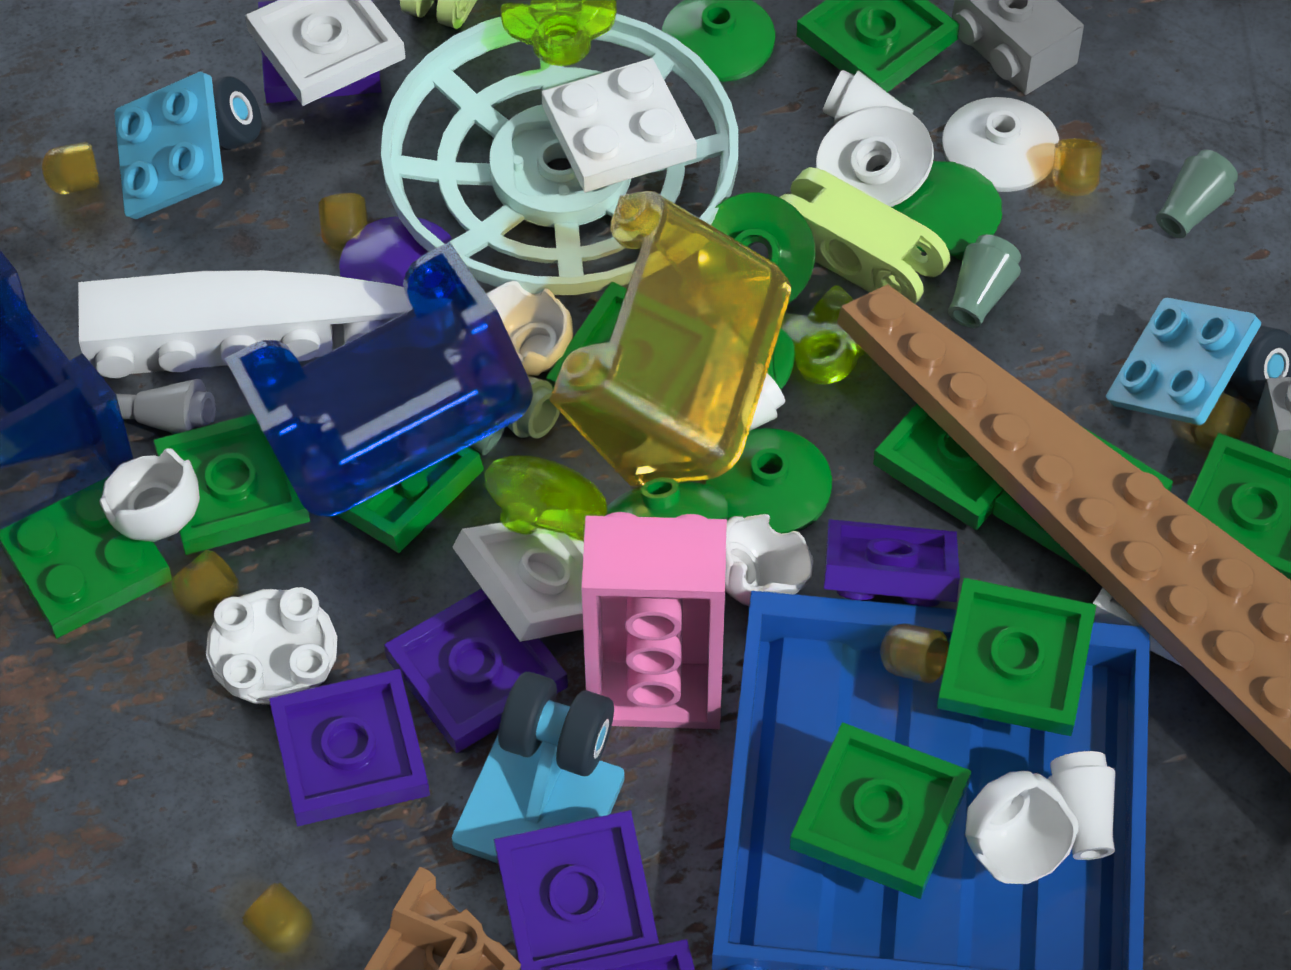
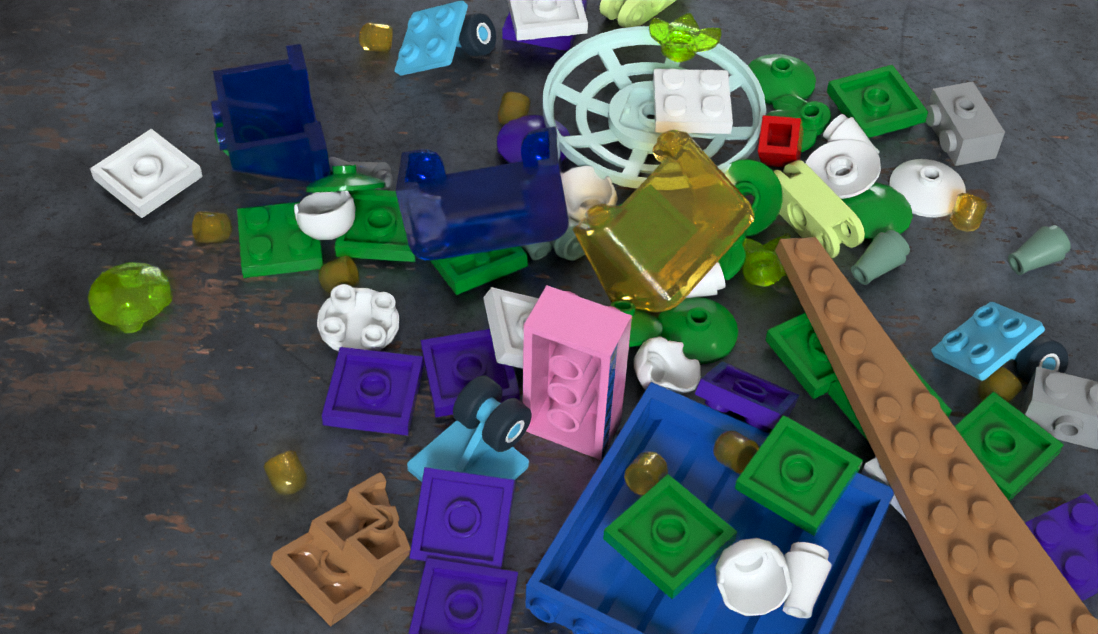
camera: 20 degrees right, 5 degrees down
white slope [78,270,457,378] -> none
clear neon green dish [484,456,608,541] -> none
none -> green dish [306,165,386,192]
none -> clear yellow piece [624,451,668,496]
none -> red brick [758,115,804,167]
none -> green plate [766,95,831,152]

